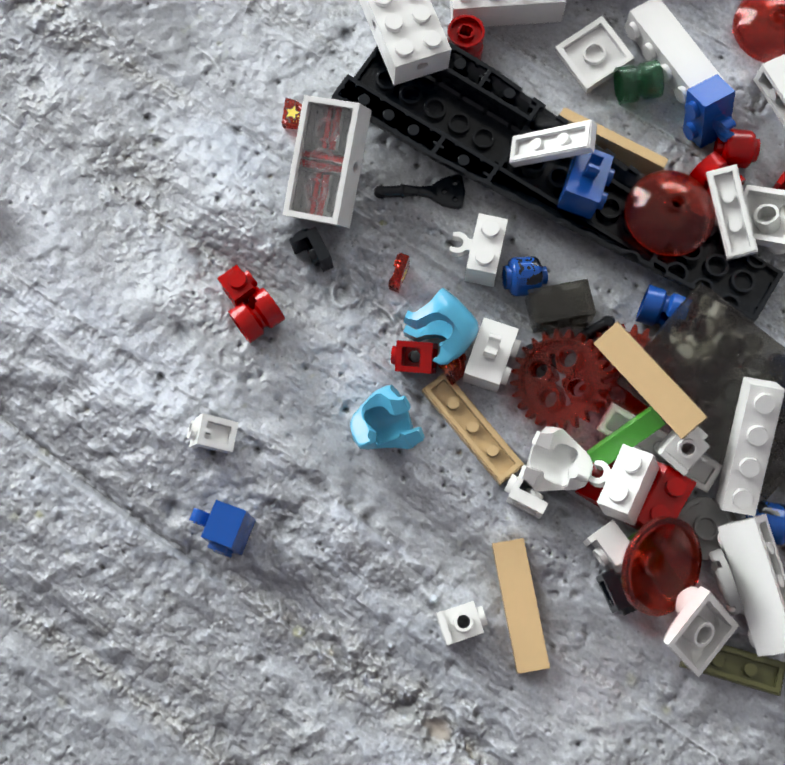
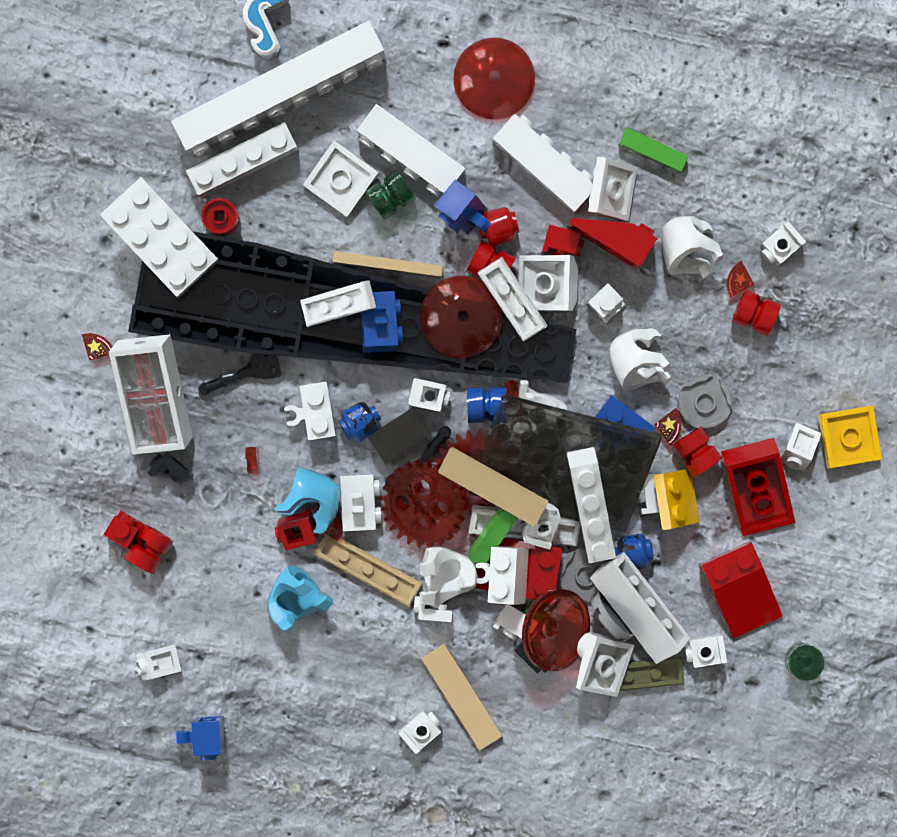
camera: 25 degrees left, 15 degrees up
none -> white brick [408,378,450,412]

